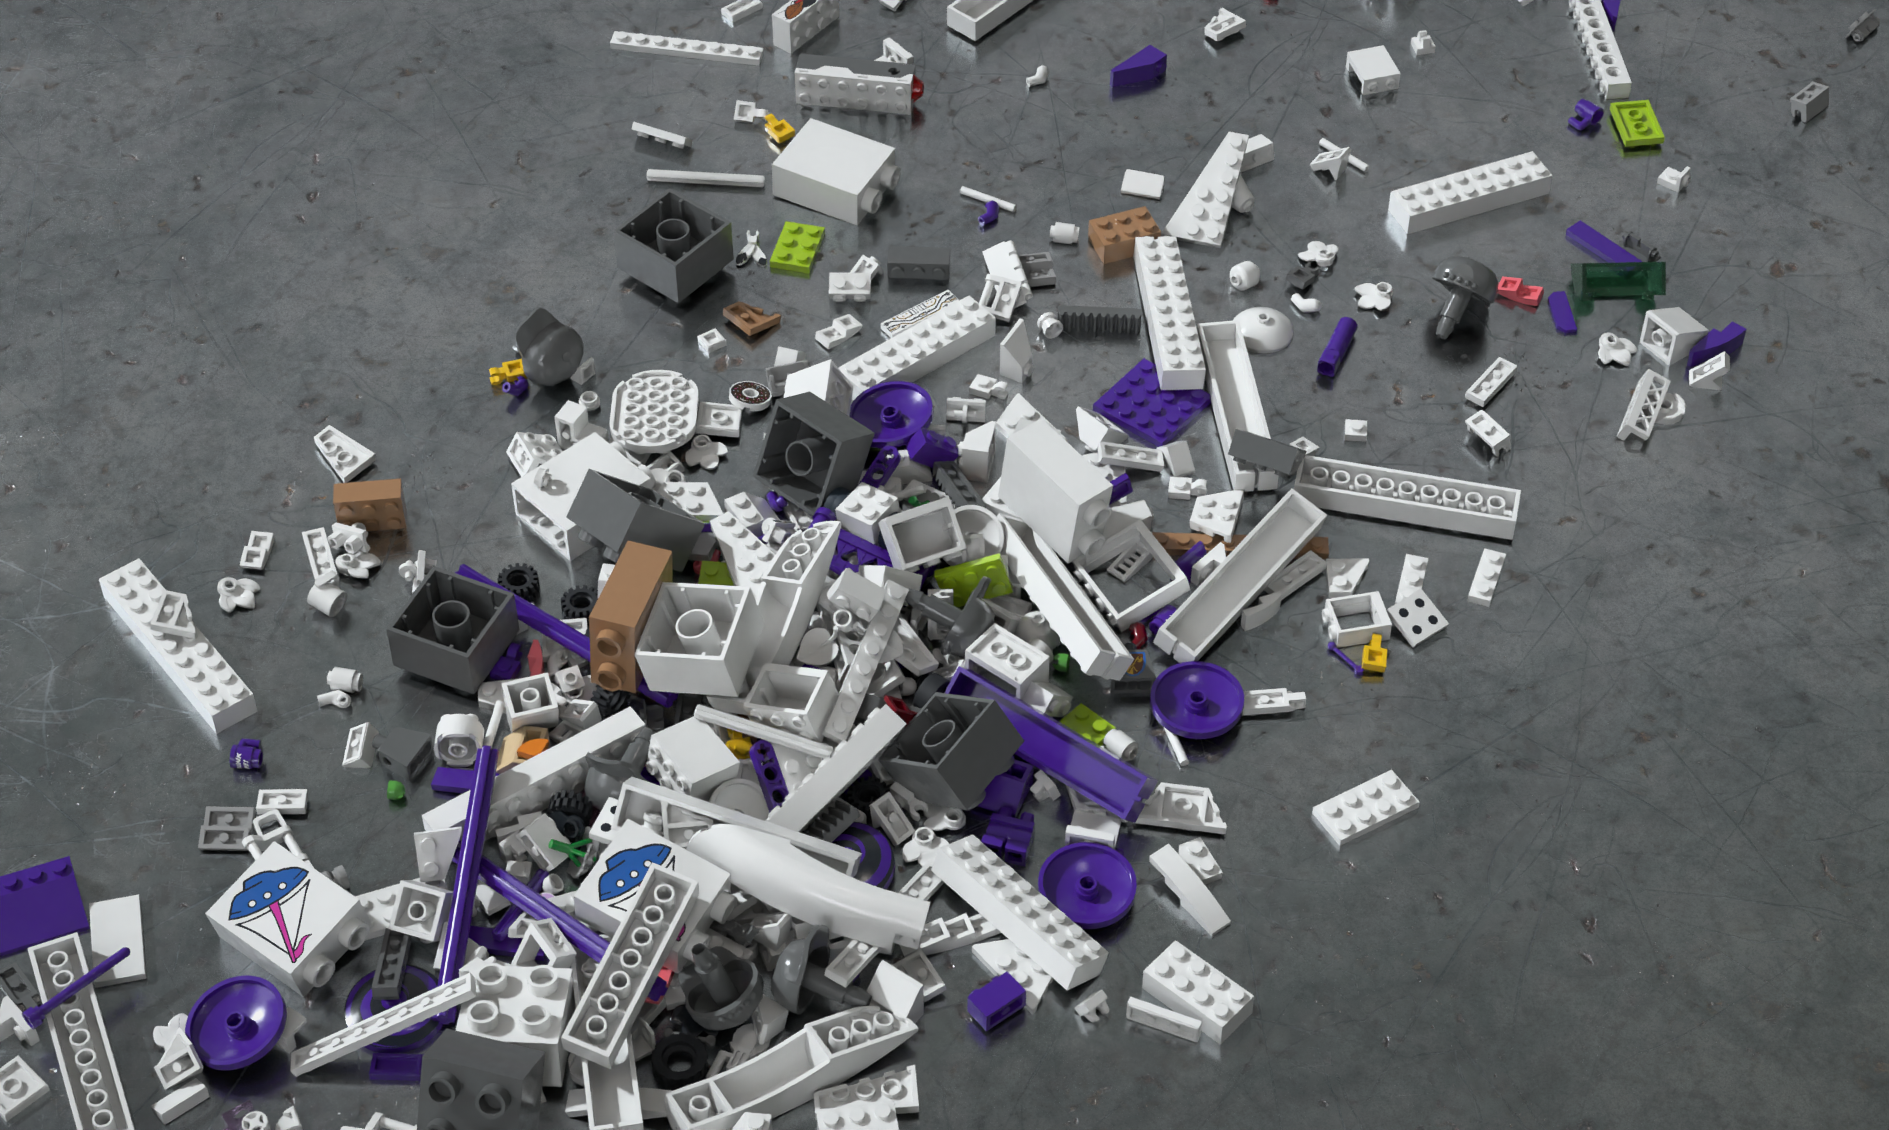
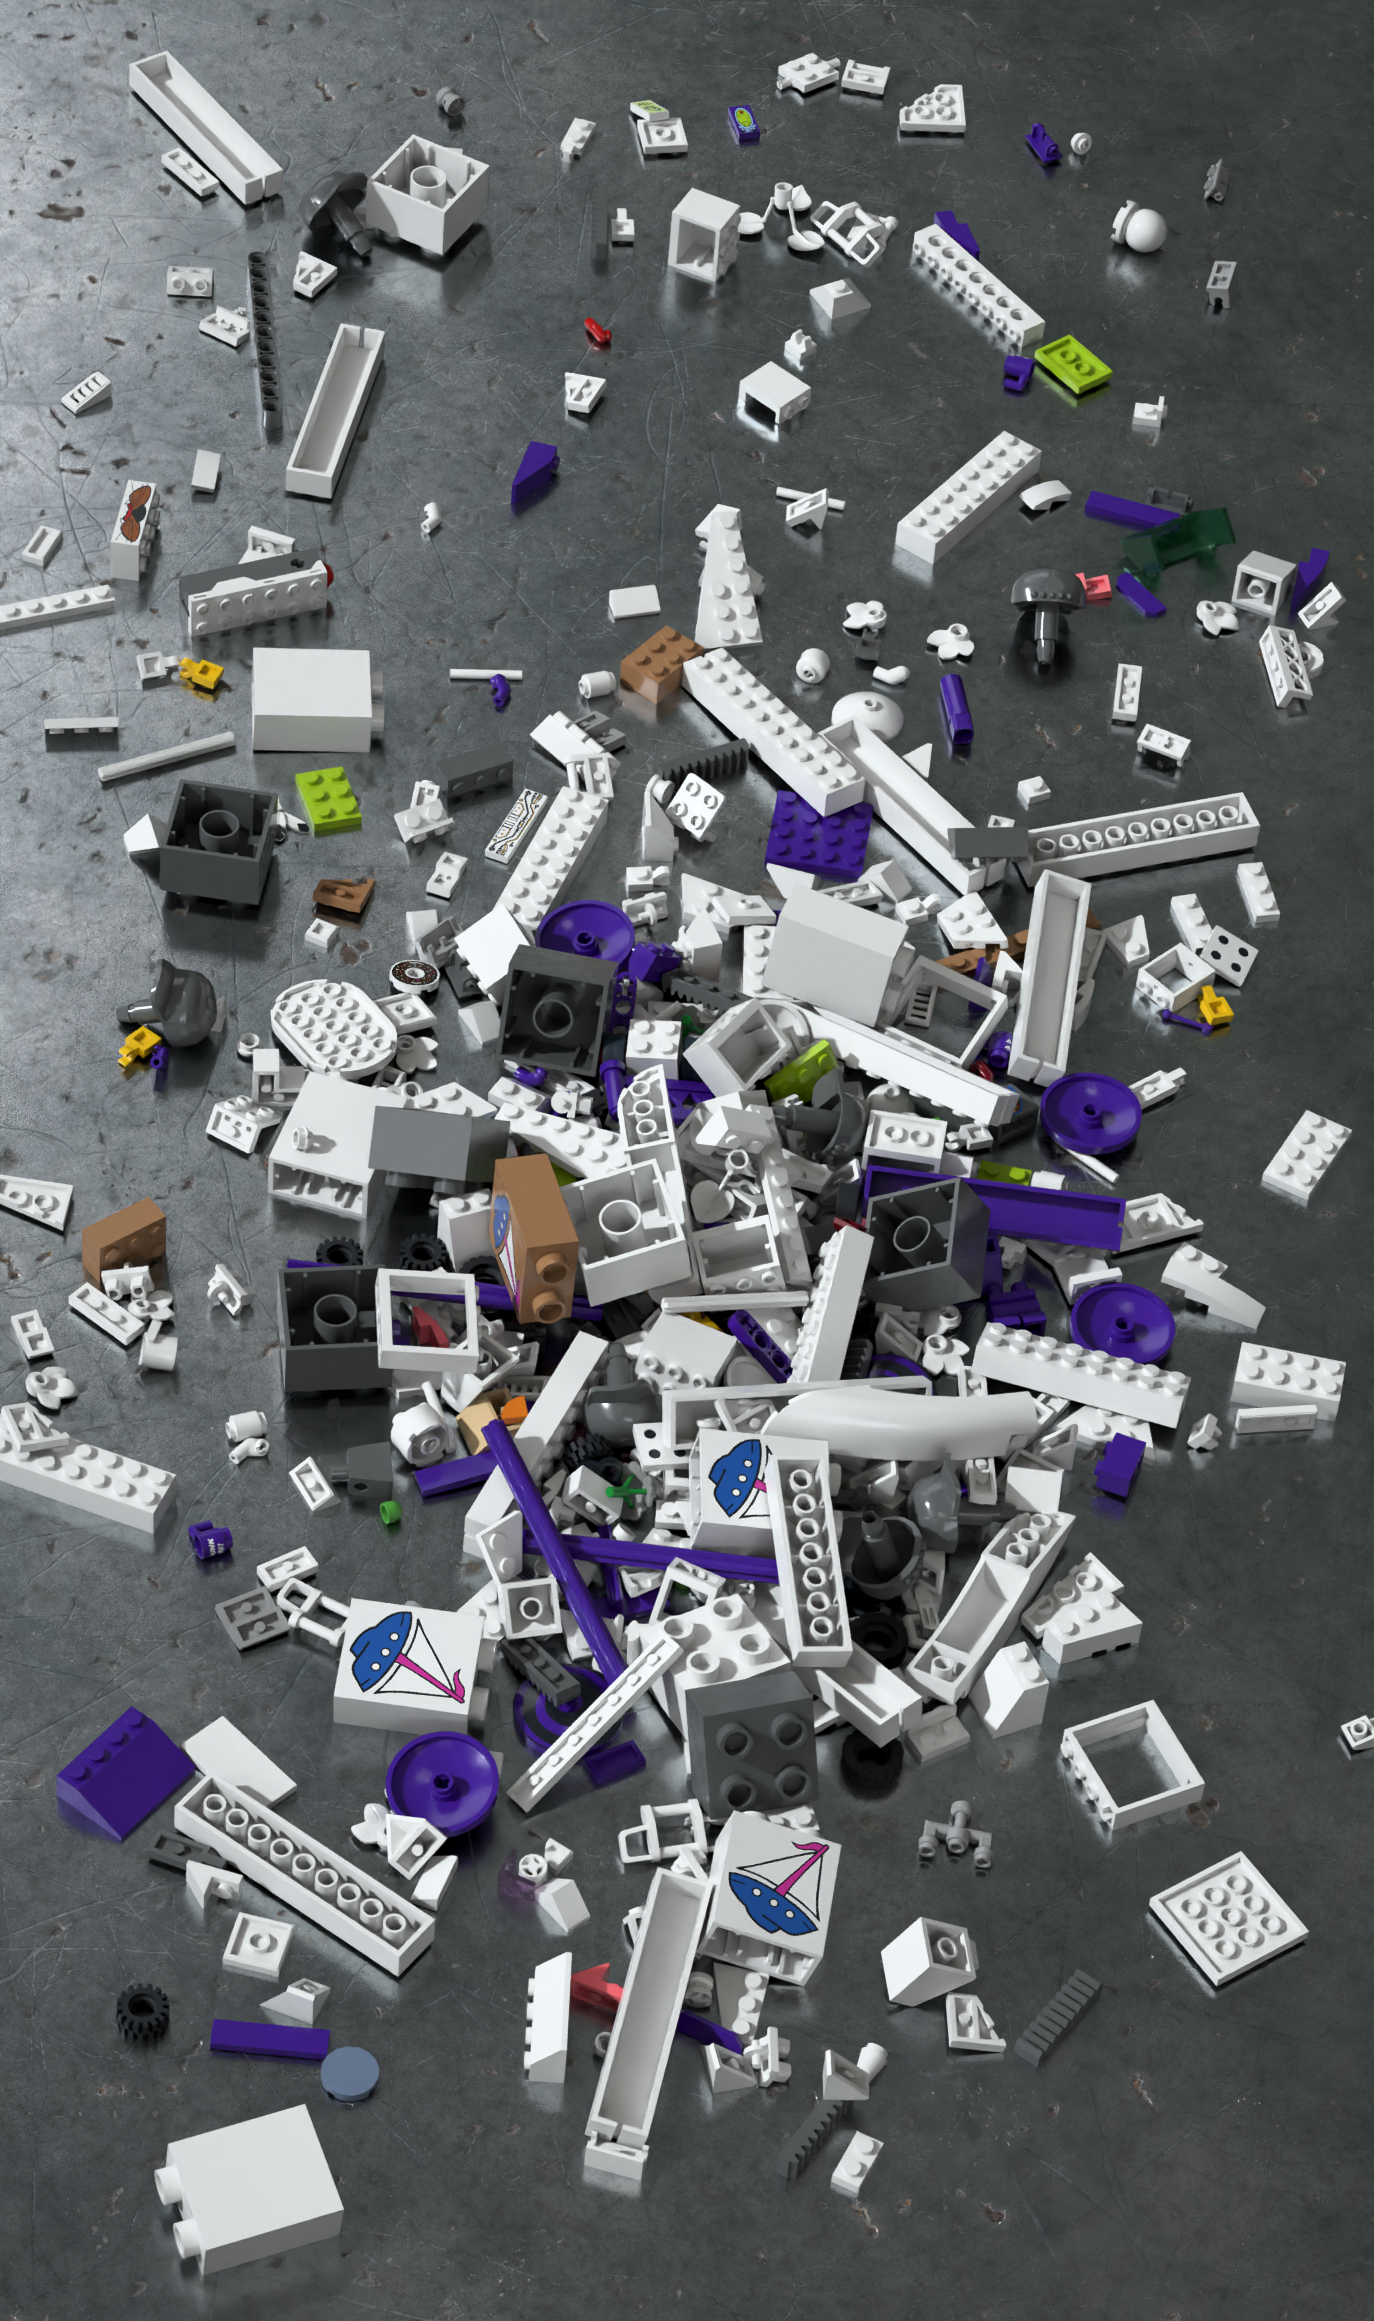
camera: 35 degrees left, 0 degrees up
dark purple piece [22,947,130,1030] -> none
none -> white window [375,1268,483,1374]
none -> white bracket [665,773,726,842]
none -> white slope [810,278,871,319]
none -> white slope [901,743,932,783]
none -> white plate [945,1123,993,1153]
none -> white slope [1019,480,1072,510]
none -> white slope [1032,1423,1079,1470]
none -> white tile [1111,200,1167,253]

